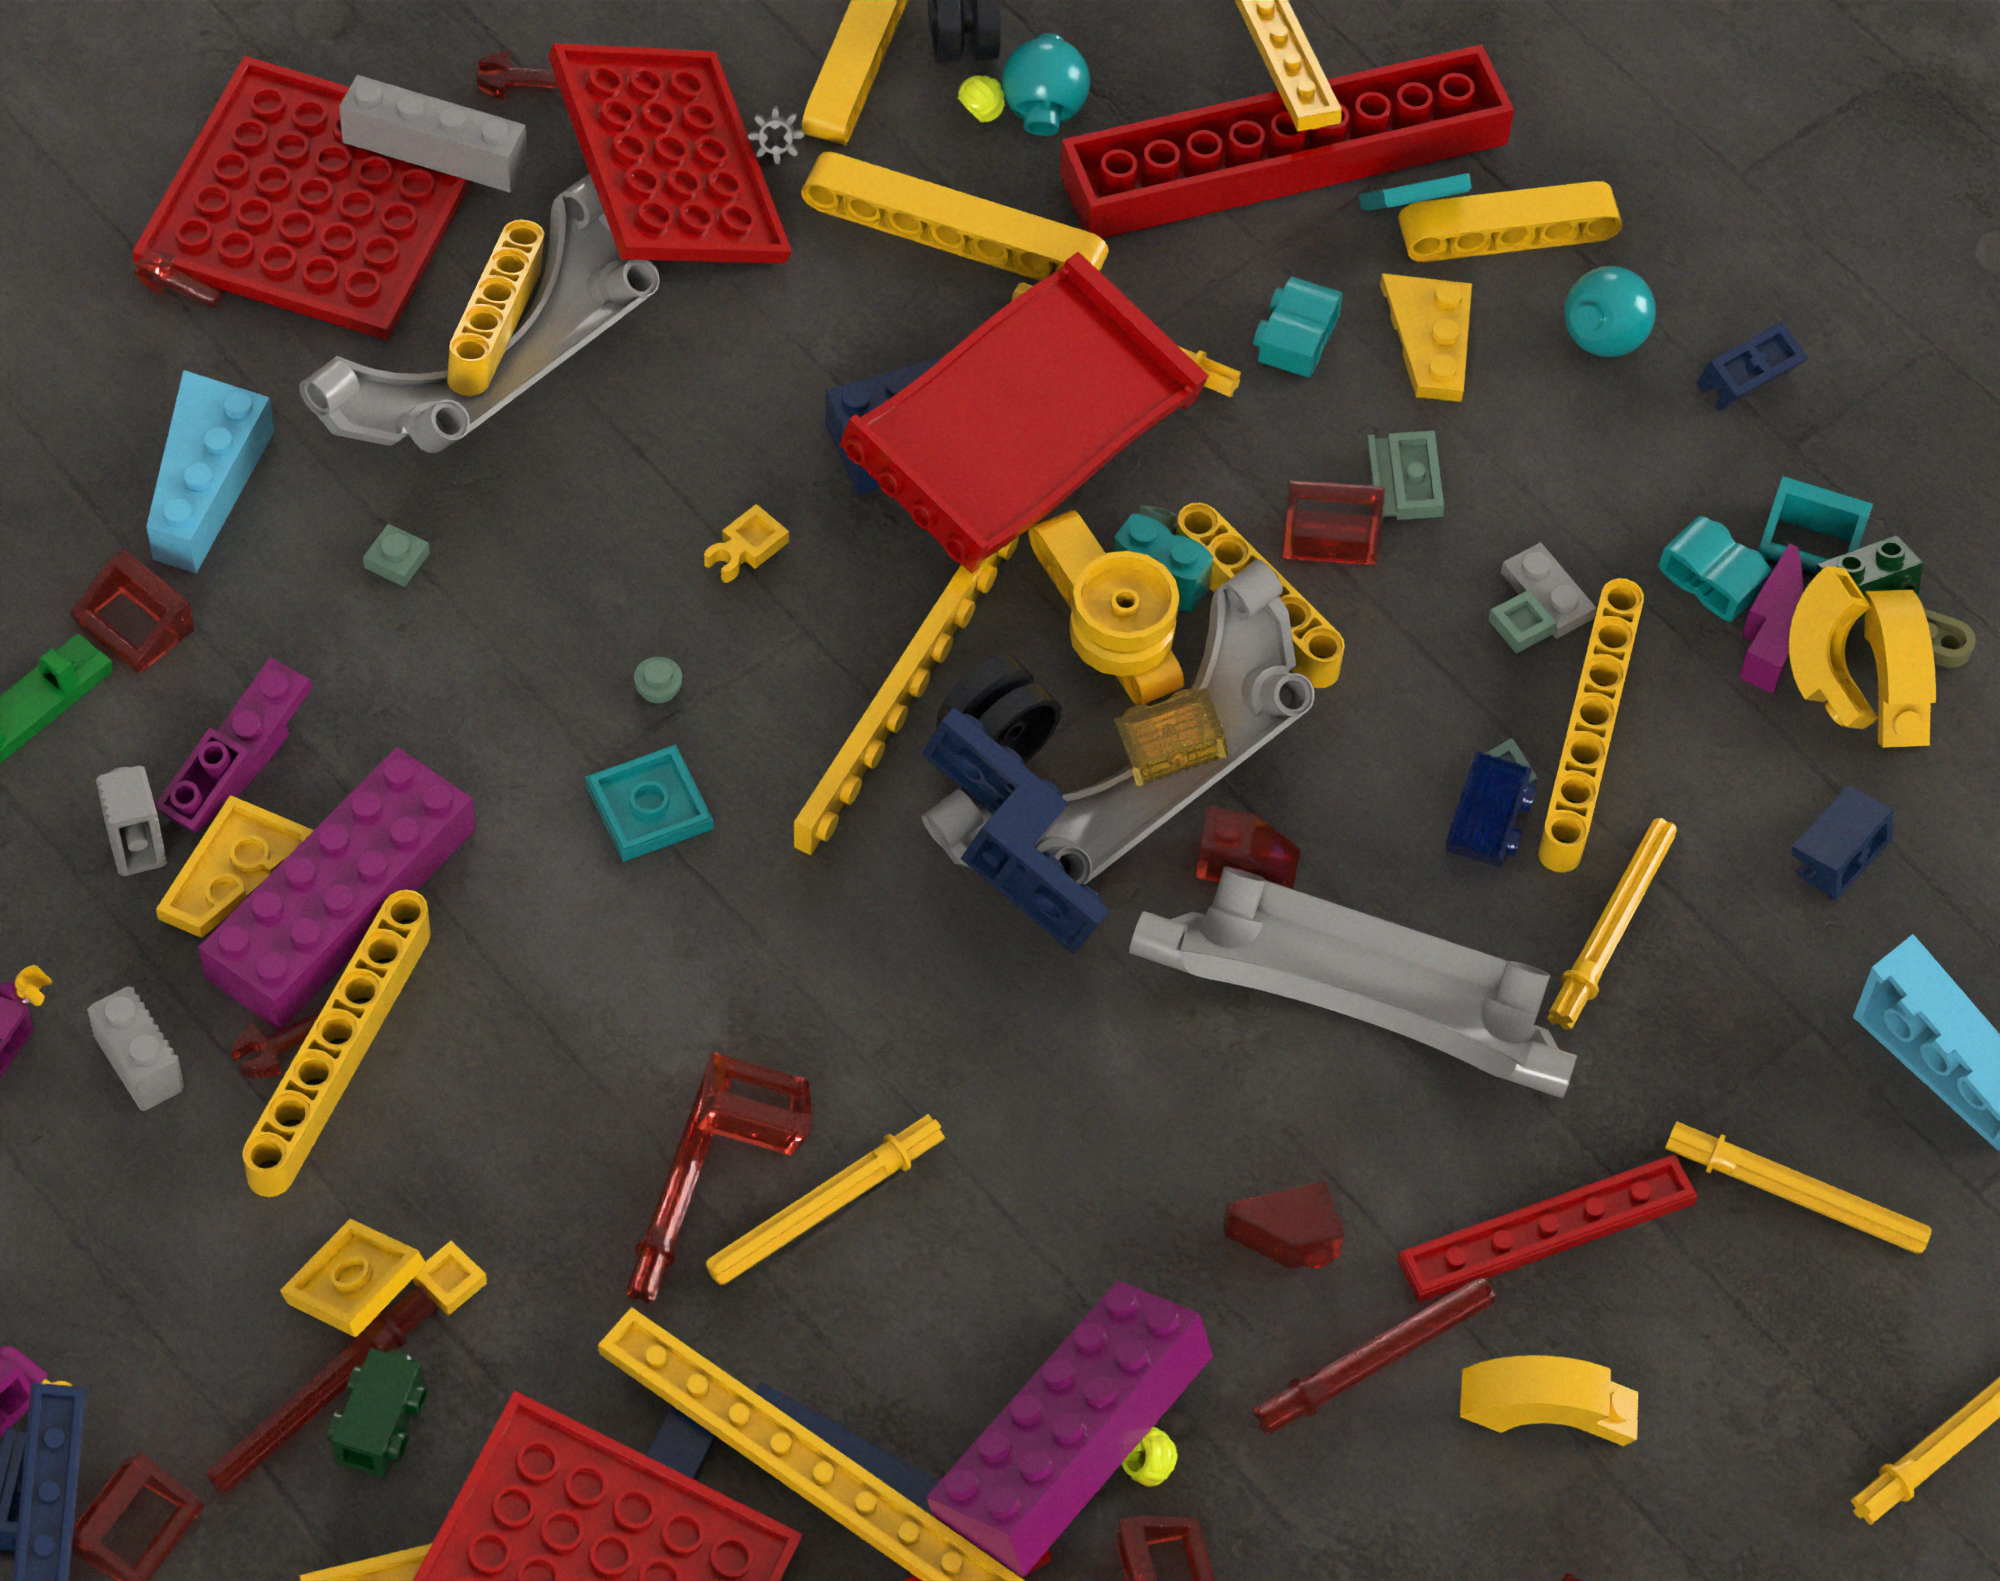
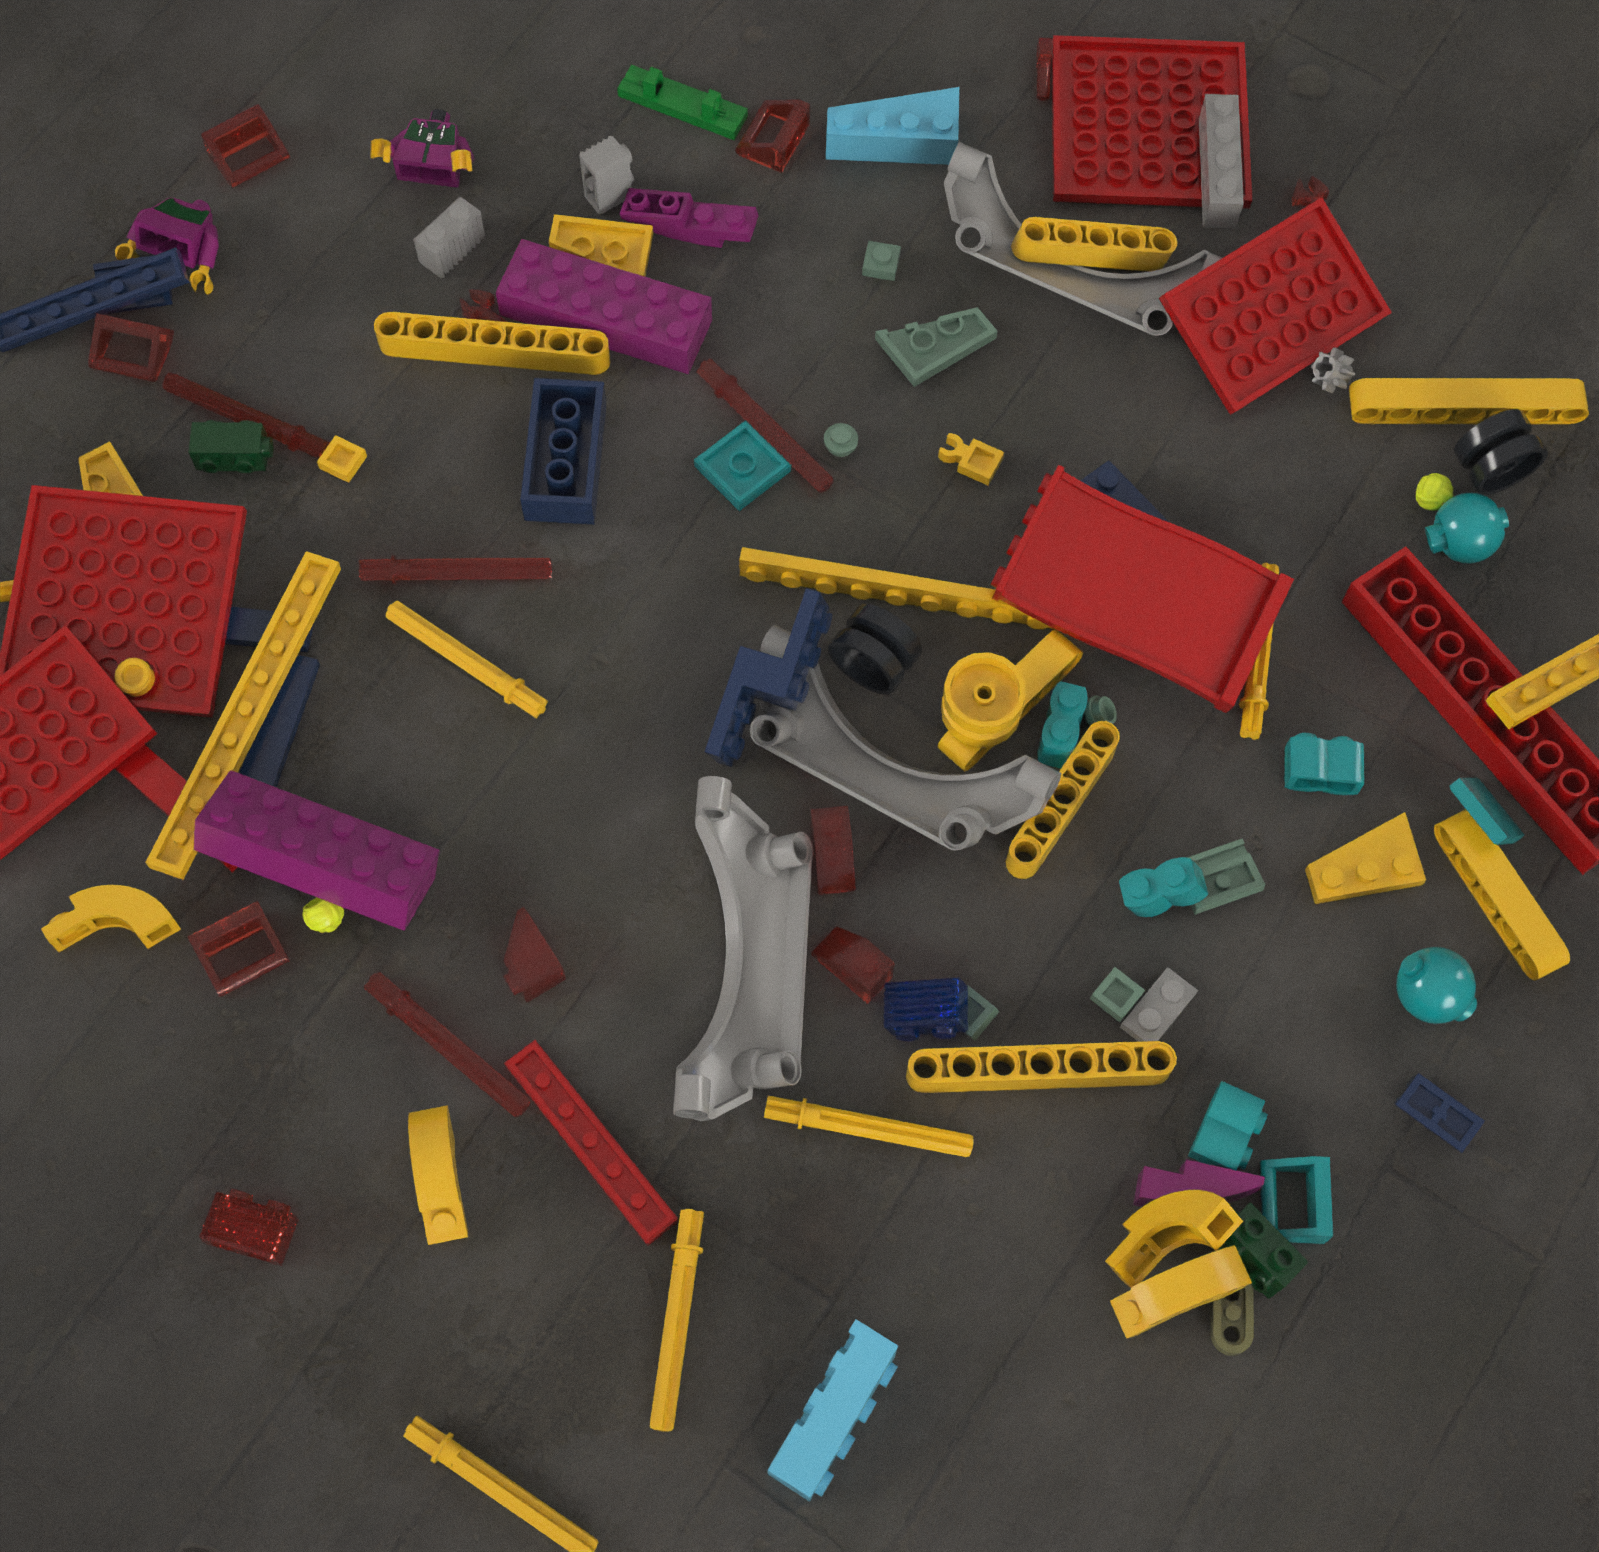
camera: 75 degrees right, 10 degrees up
yellow plate [280,1219,426,1337] -> none
clear red tile [697,1052,812,1156] -> none
yellow beam [801,152,1109,281] -> none
clear yellow brick [1114,688,1229,786] -> none
clear red tile [1282,480,1385,565] -> none
dark blue hinge [1792,785,1893,901] -> none
none -> dark blue brick [520,378,607,525]
none -> clear red axle [697,358,834,493]
none -> clear red slope [811,926,895,1004]
none -> sand green wing [875,307,998,387]
none -> teal brick [1119,857,1208,917]

